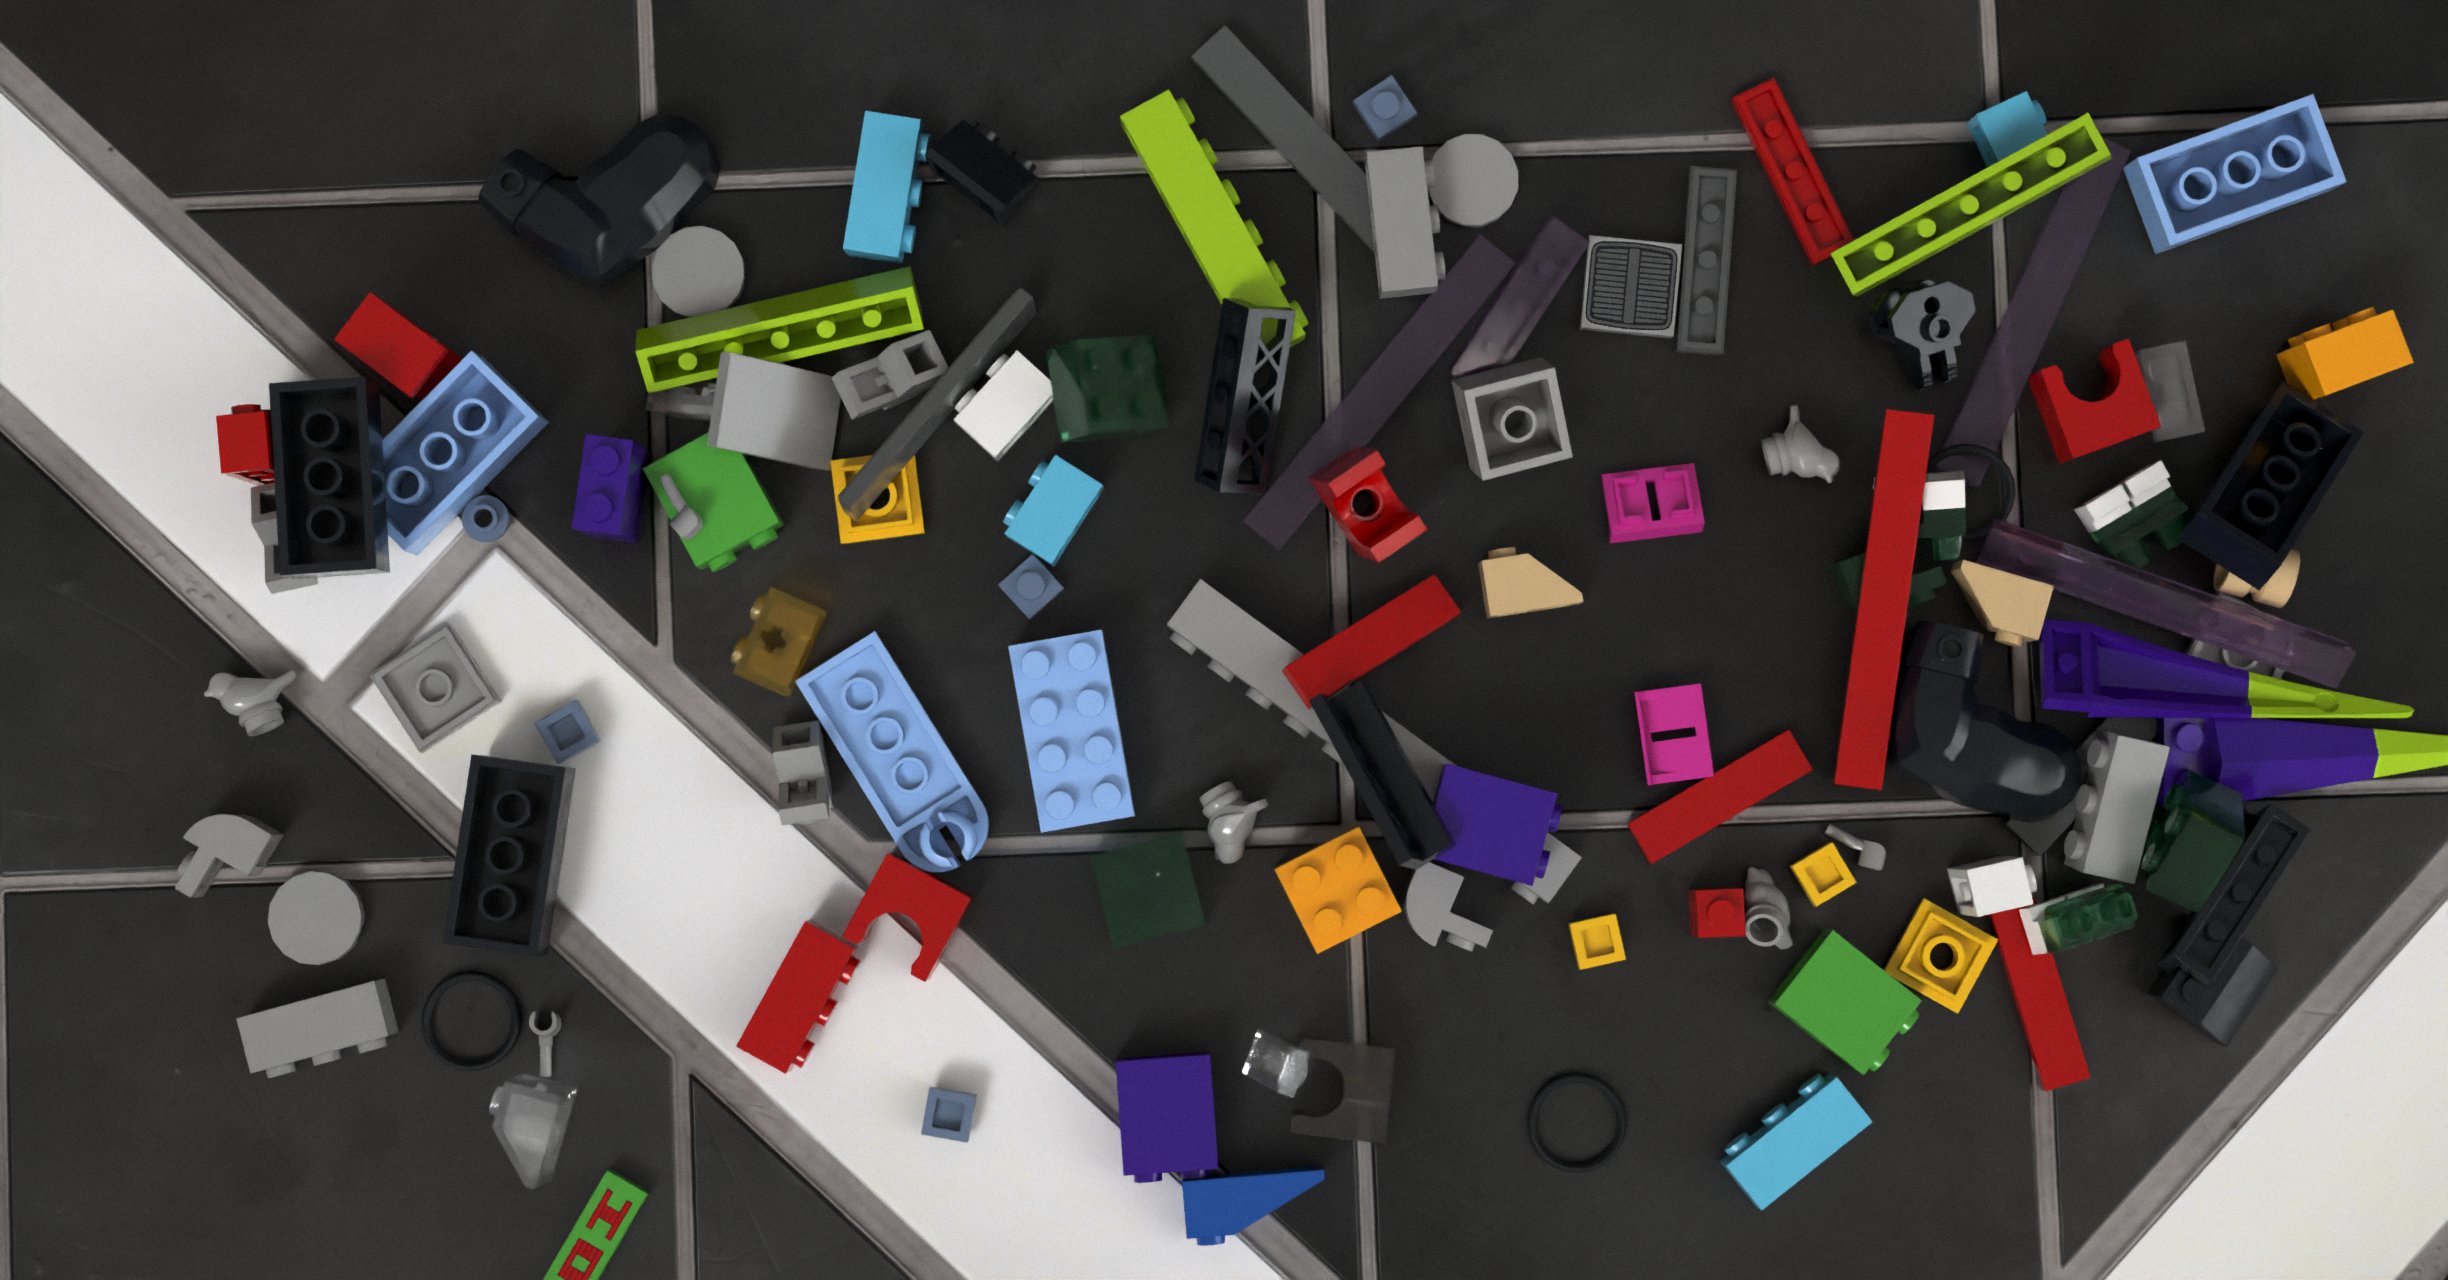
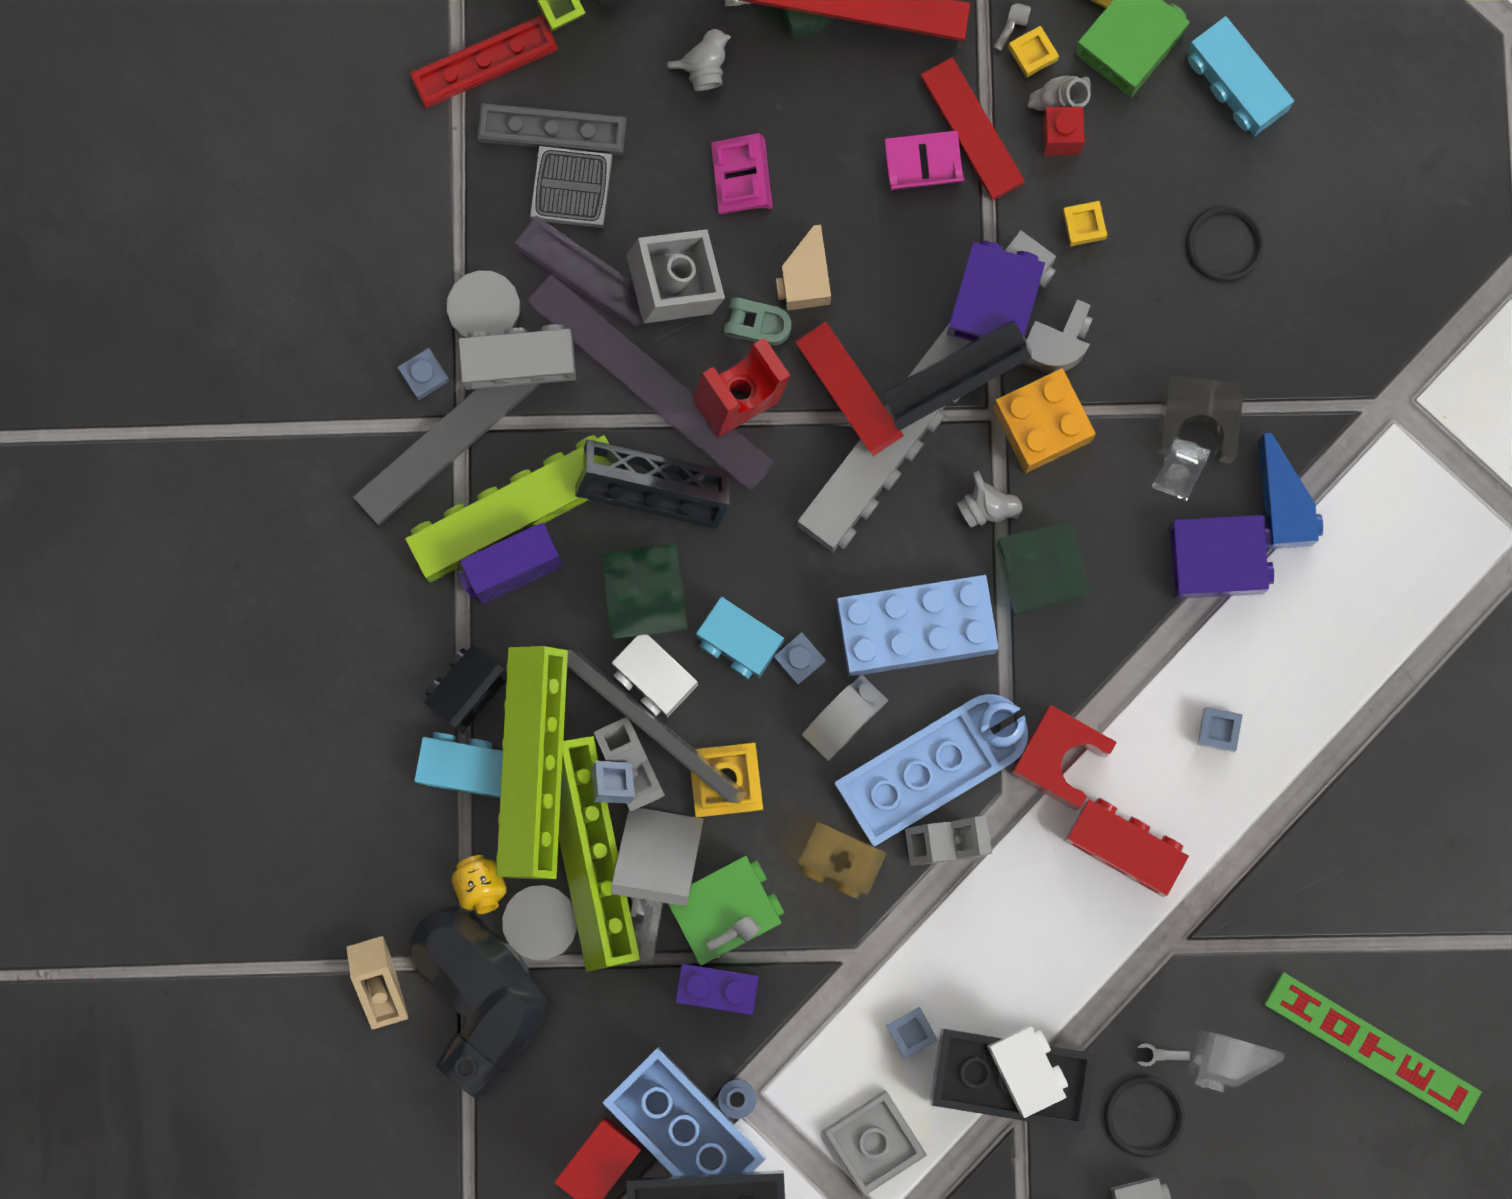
camera: 85 degrees left, 5 degrees down
none -> tan slope [346,936,408,1030]
none -> yellow head [451,855,506,914]
none -> dark purple brick [458,522,563,604]
none -> lime brick [496,646,568,879]
none -> sand blue plate [591,761,635,804]
none -> sand green plate [722,297,791,345]
none -> light grey brick [802,675,889,761]
none -> white brick [987,1026,1068,1118]

